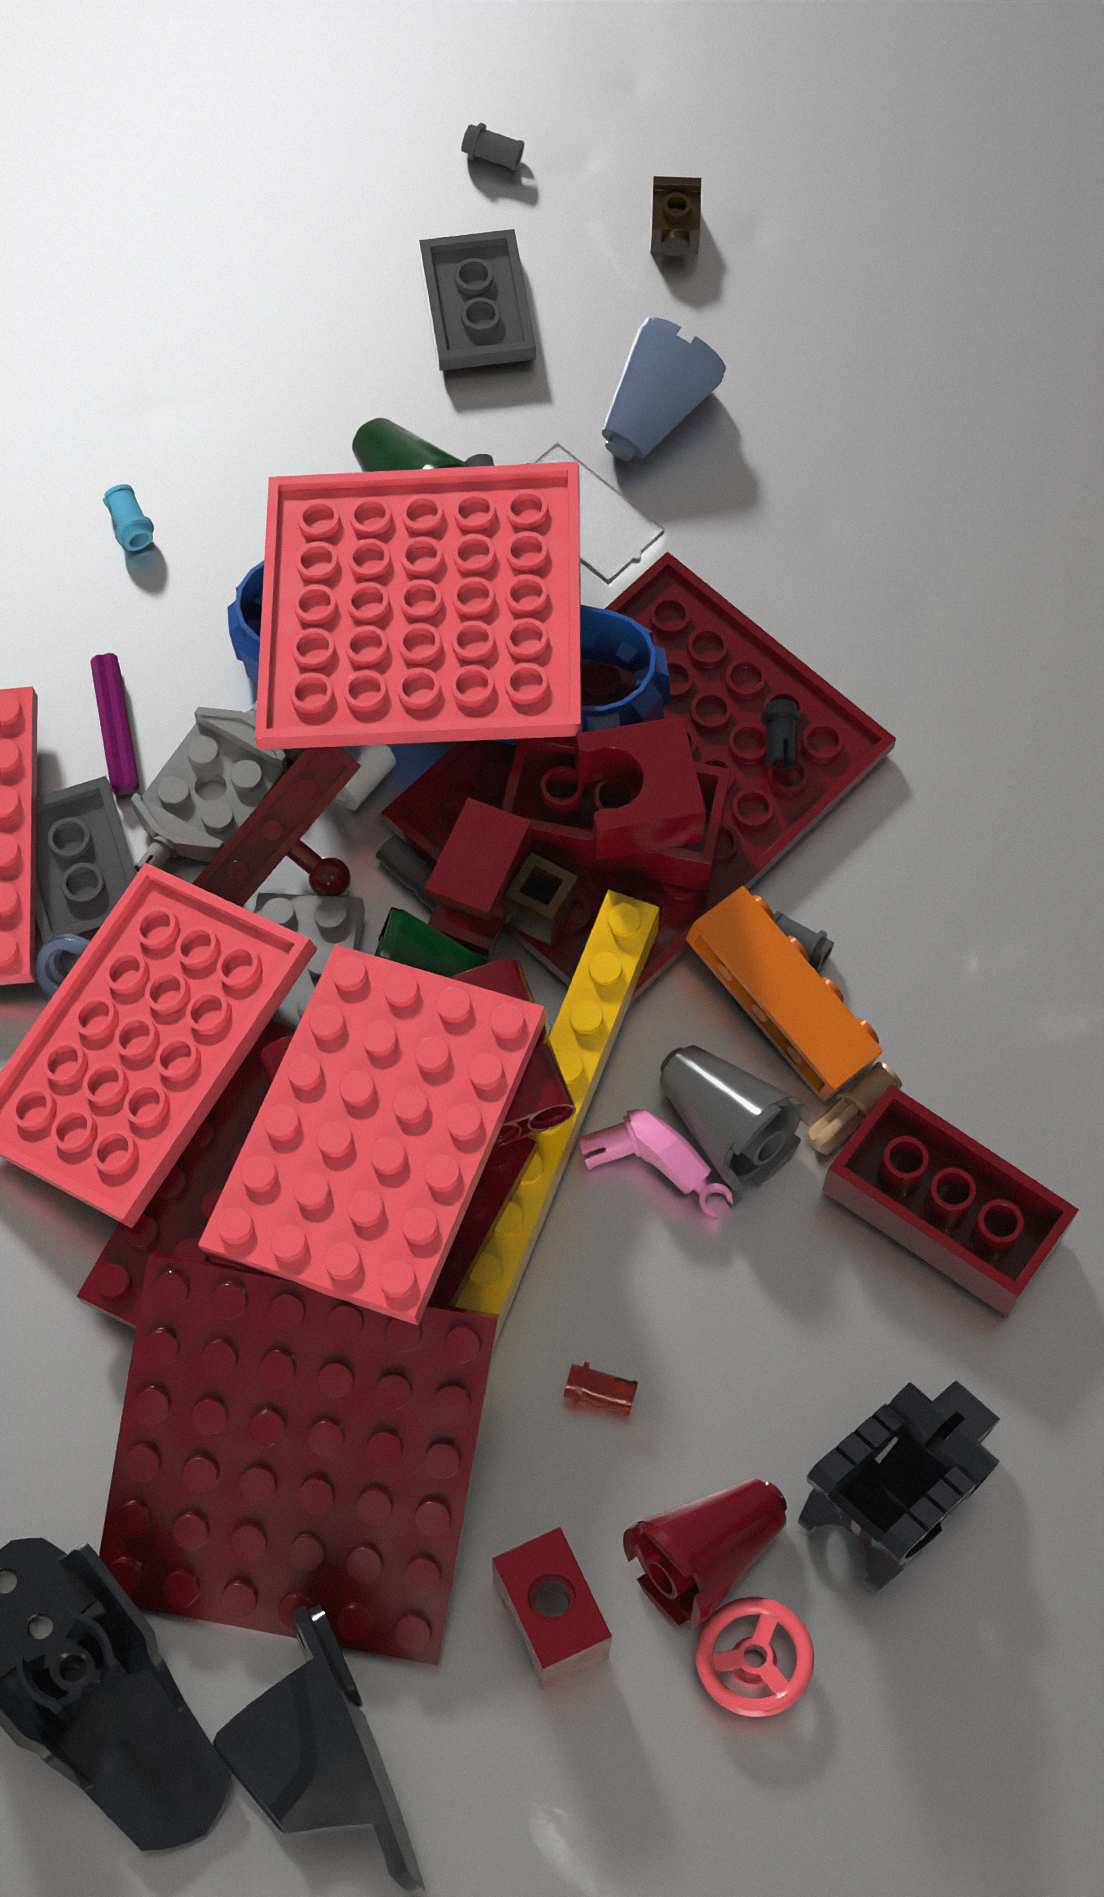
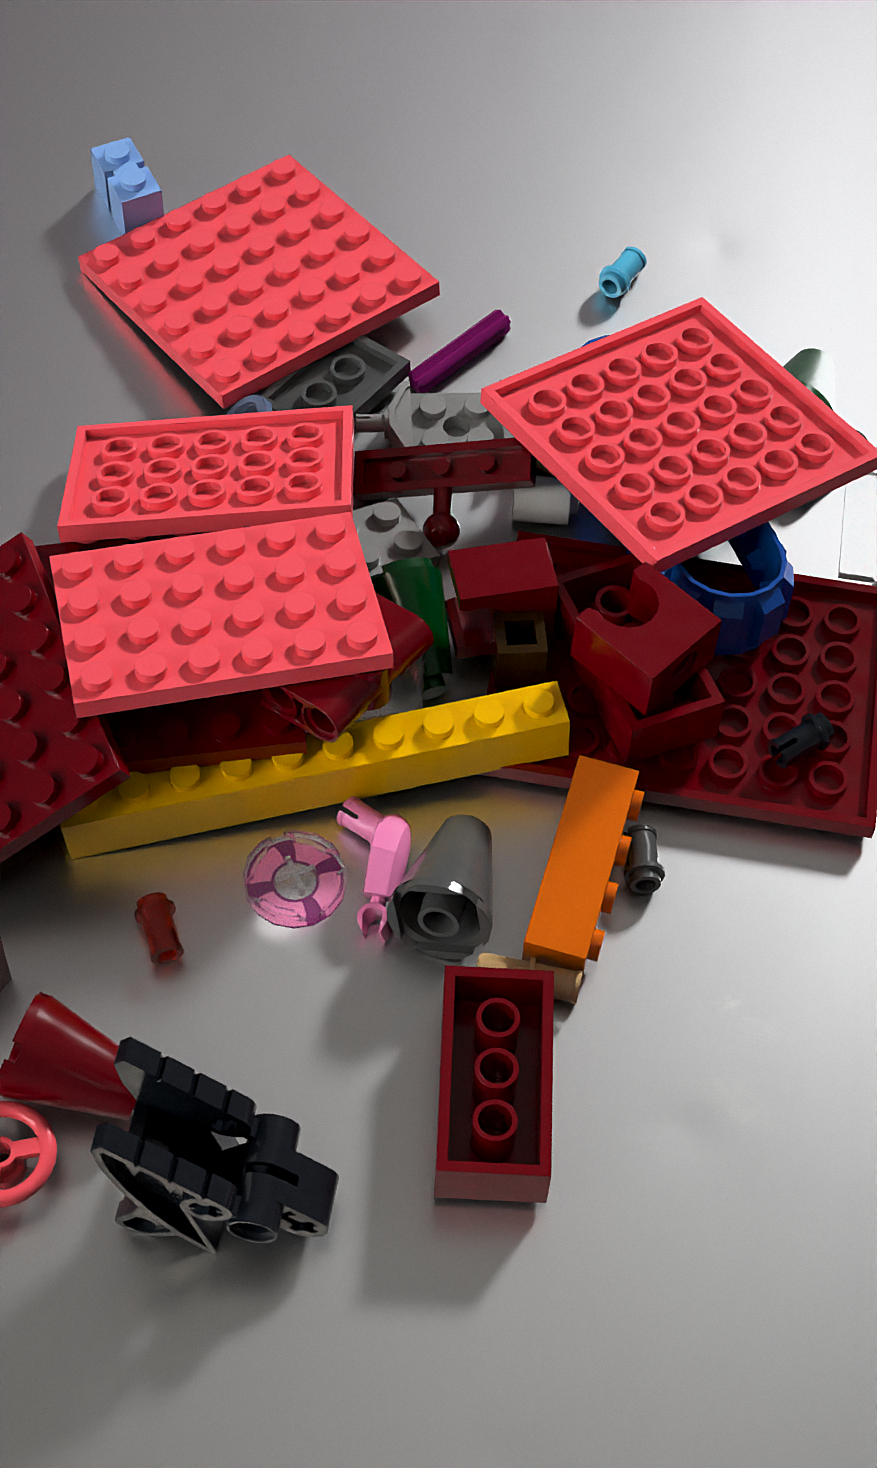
camera: 55 degrees right, 10 degrees down
none -> clear tile [243,830,347,929]

